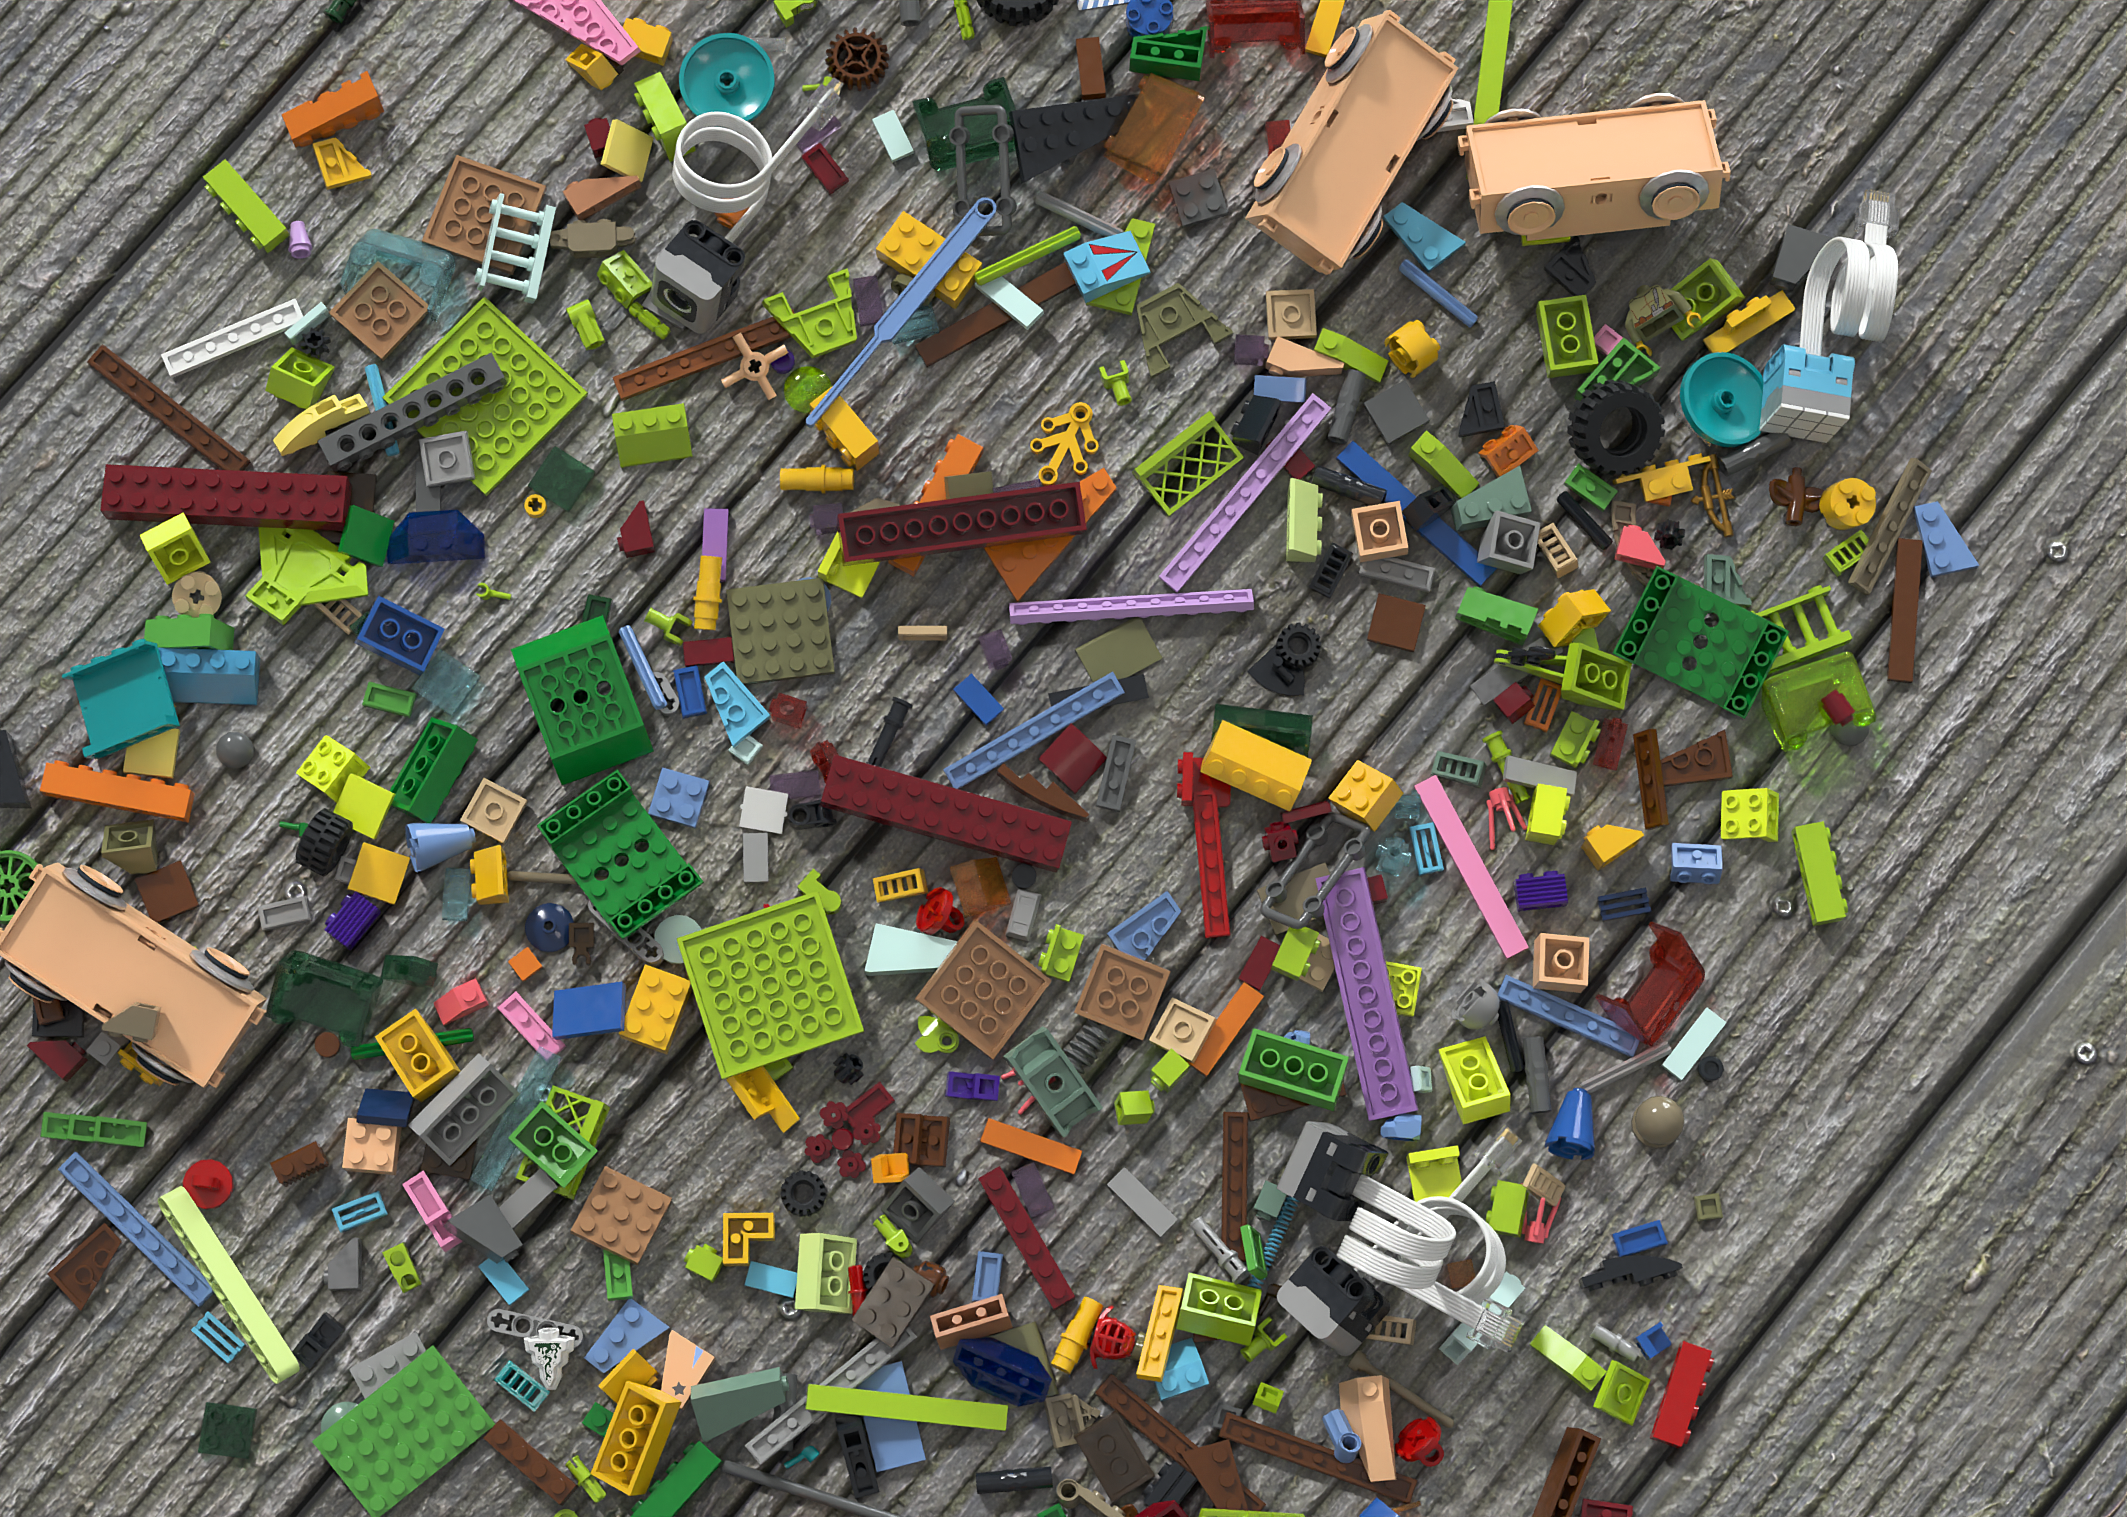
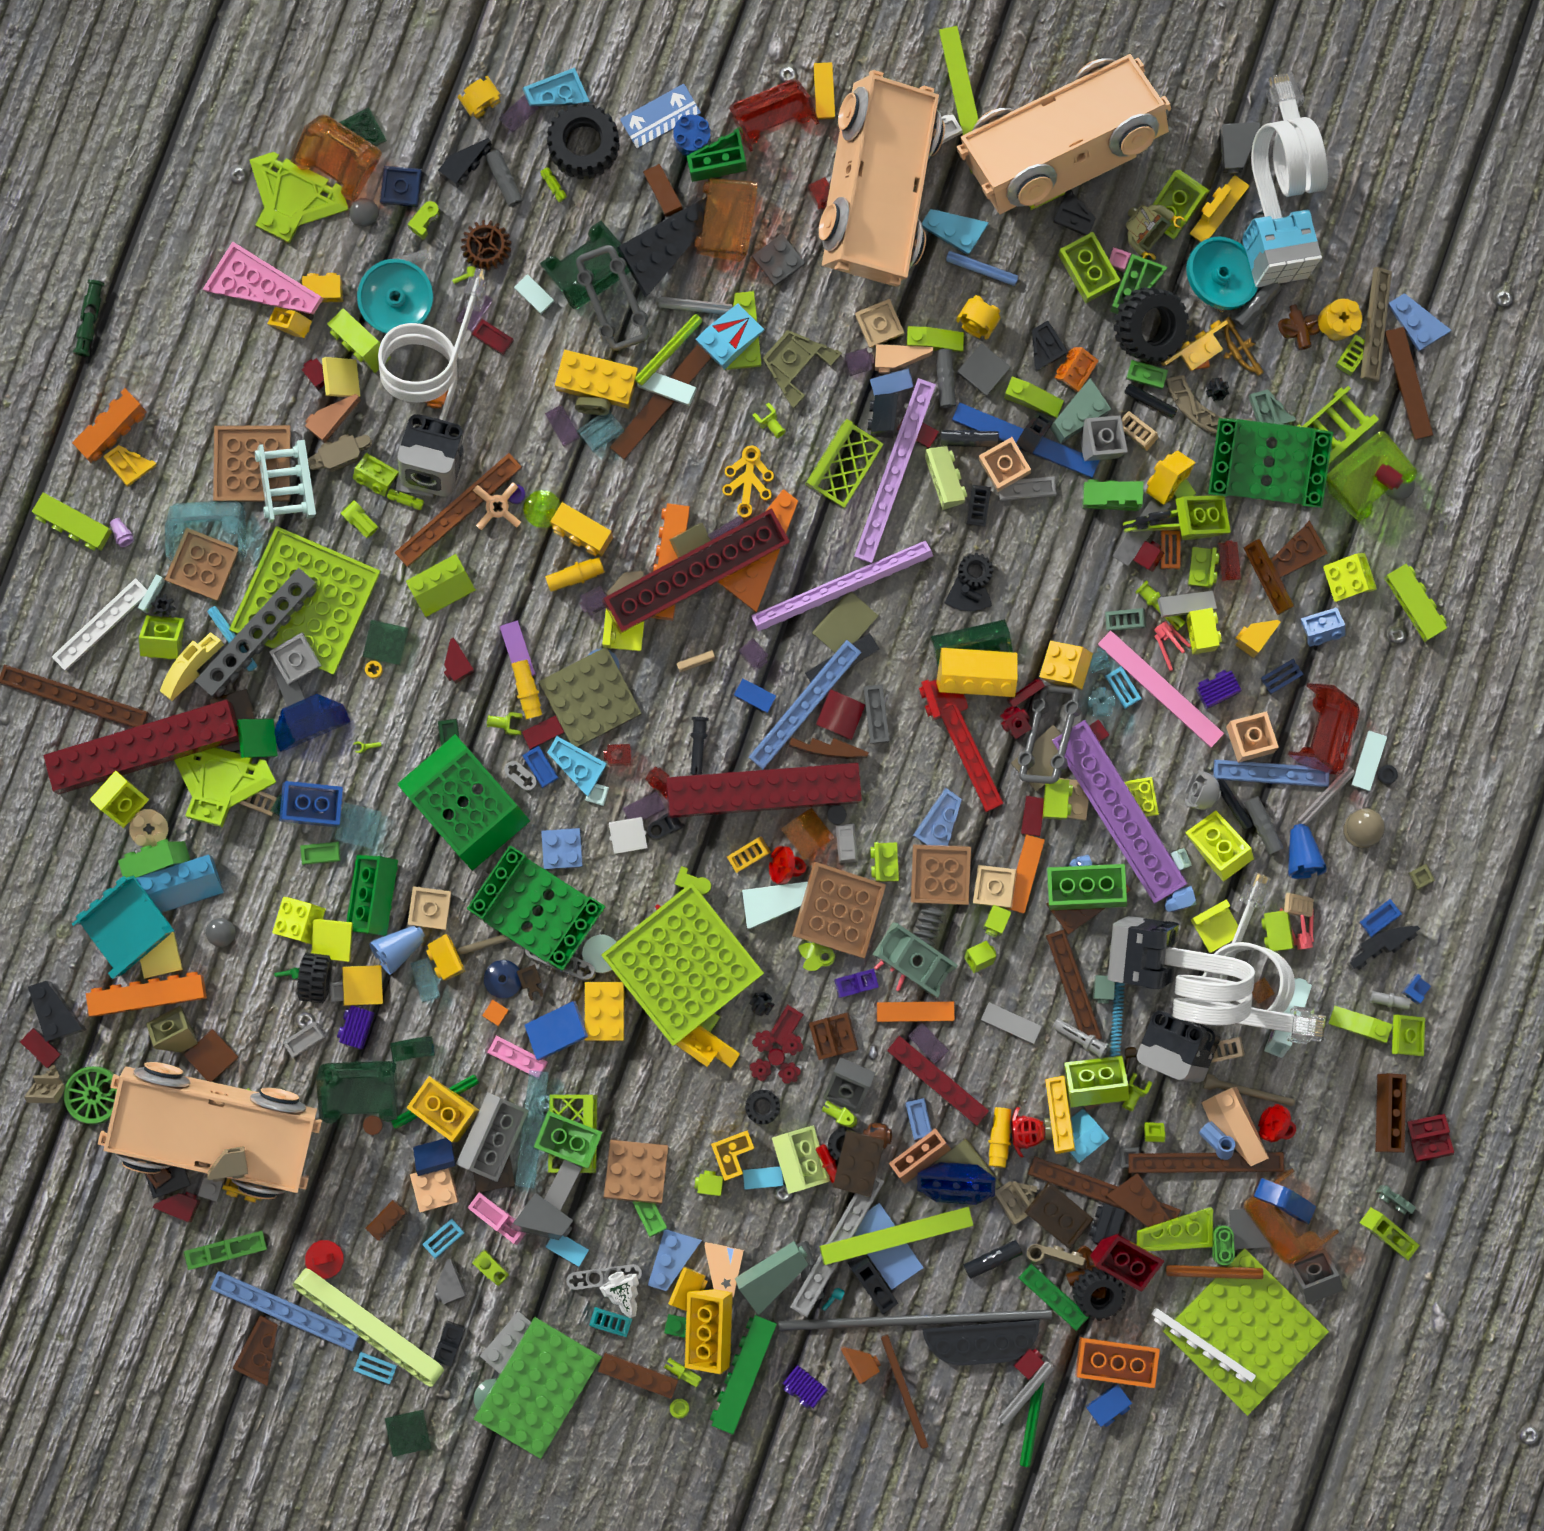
camera: 15 degrees left, 5 degrees up
coral slope [433,978,489,1026] -> none
medium blue axle [619,625,667,710] -> none
light grey tile [743,833,769,883] -> none
lime wing [762,269,857,359] -> none
medium blue piece [806,197,996,428] -> none
light orange panel [871,1153,910,1183] -> none
bright green tile [1240,1224,1268,1280] -> none
reddish brown tile [1367,593,1426,653] -> none
coral slope [1614,525,1666,570] -> none
red brick [1650,1341,1714,1448] -> none

